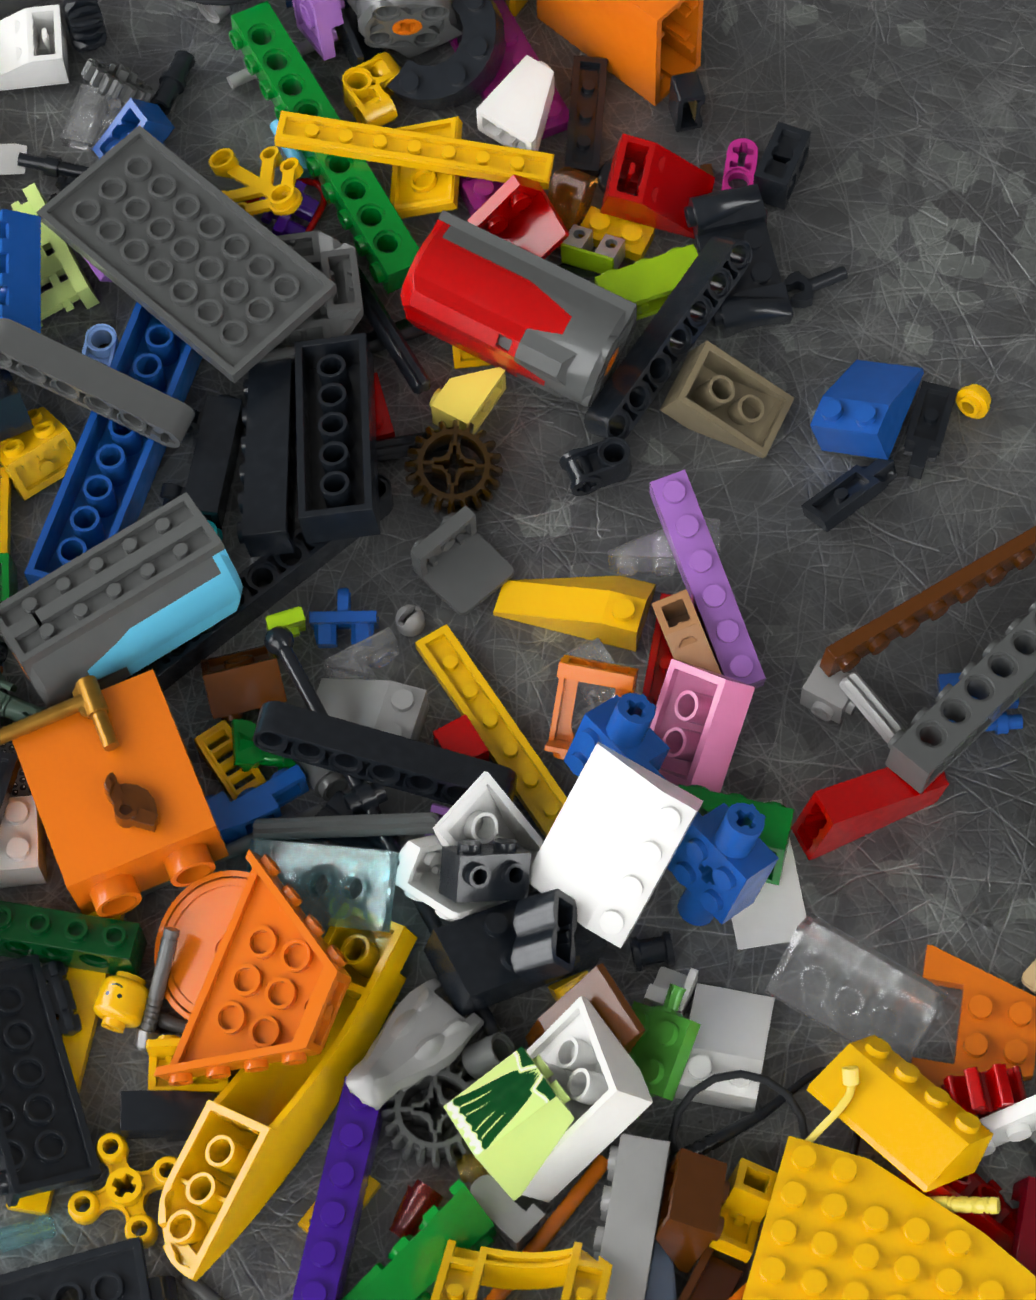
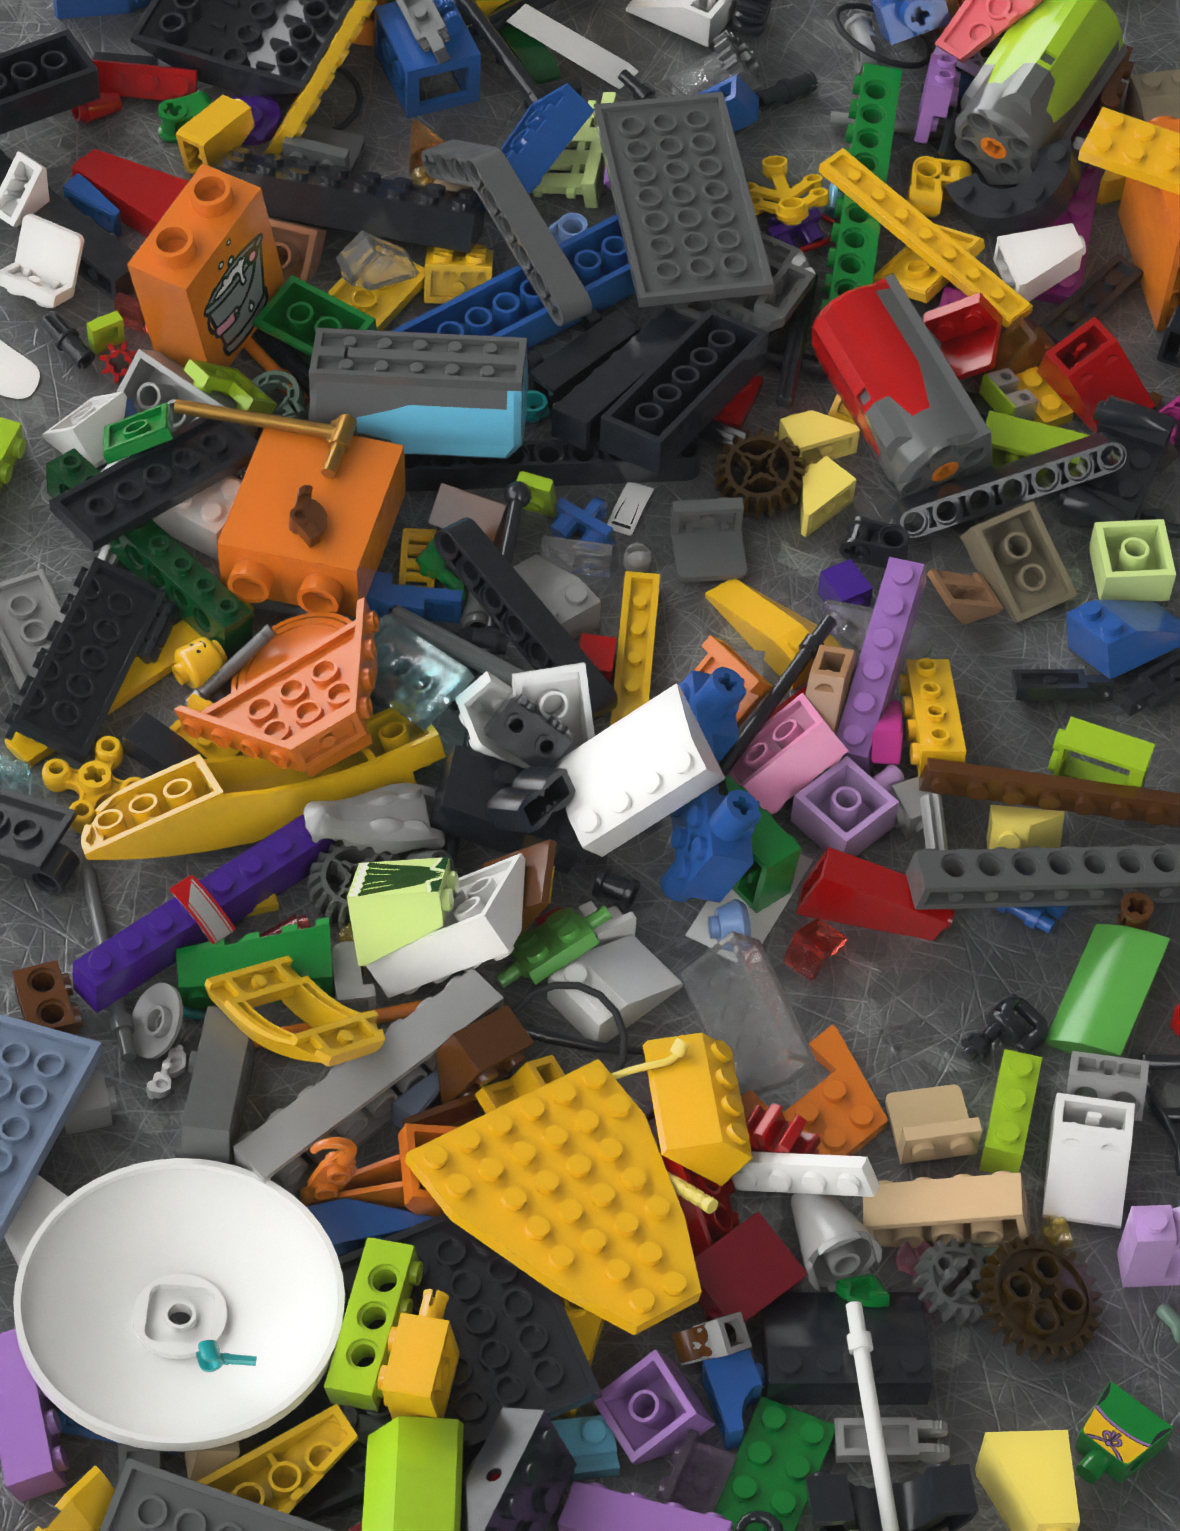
camera: 30 degrees right, 10 degrees down
none -> sticker [169,875,235,944]
none -> white sticker [607,482,654,536]
none -> medium blue cone [708,899,751,951]
none -> black bar [718,615,837,786]
none -> clear red bracket [783,918,848,981]
none -> lavender brick [790,756,905,856]
none -> light yellow slope [799,456,857,538]
none -> dark purple brick [817,559,873,623]
none -> dark pink slope [871,700,903,764]
none -> yellow brick [898,658,966,777]
none -> medium nougat slope [927,568,1003,625]
none -> light yellow slope [986,805,1065,849]
none -> lime window [1047,716,1155,788]
none -> yellowish green brick [1089,519,1176,601]

